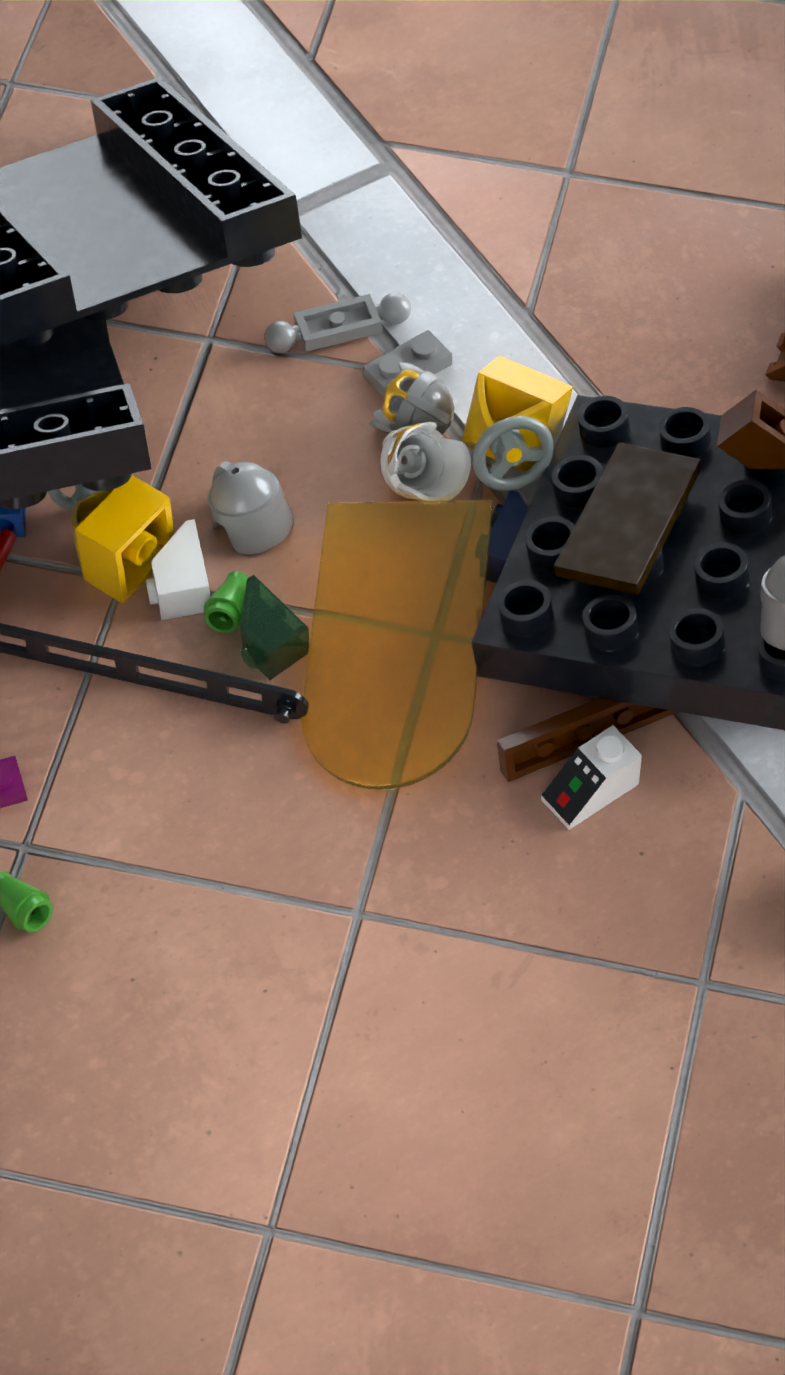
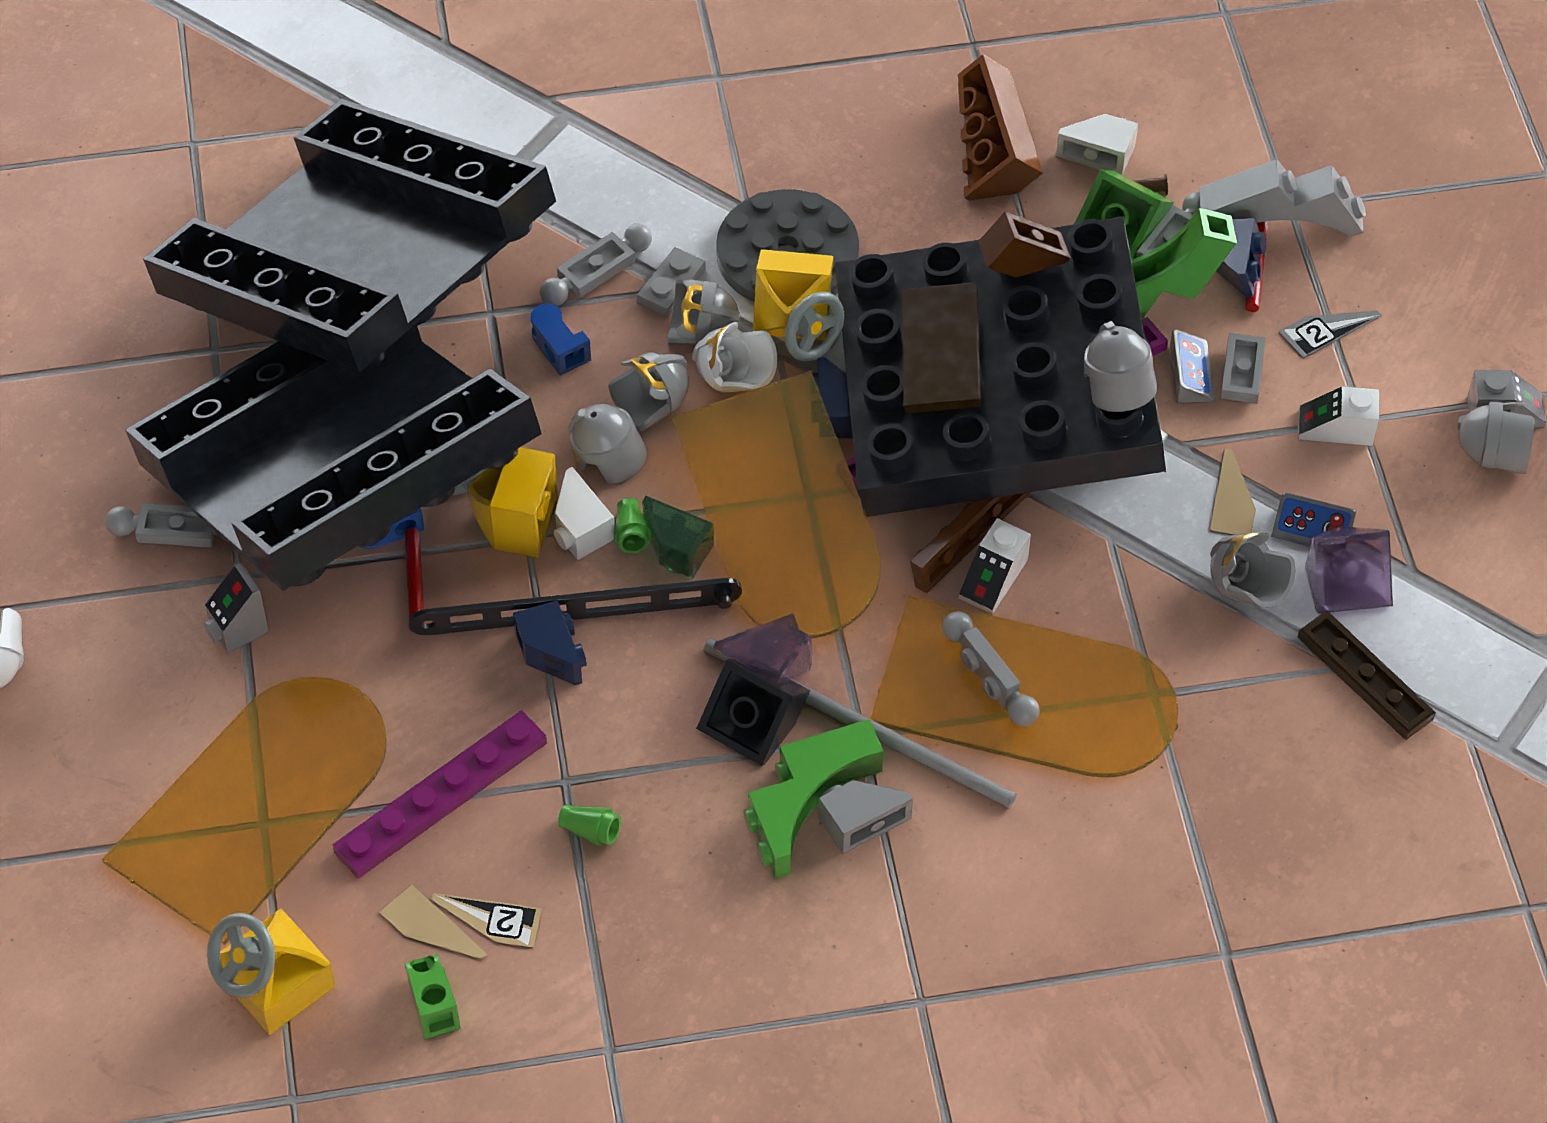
camera: 25 degrees left, 0 degrees up
none -> dark blue slope [513,600,587,685]
none -> blue leg [530,304,591,375]
none -> light grey helmet [608,352,689,431]
none -> black slope [696,659,810,766]
none -> light grey piece [704,638,1017,808]
none -> clear purple slope [713,613,812,684]
none -> dark grey plate [716,189,859,302]
none -> bright green arch [743,719,884,879]
none -> light grey slope [818,780,913,854]
none -> clear yellow piece [870,596,1178,778]
none -> light grey plate [942,611,1040,726]

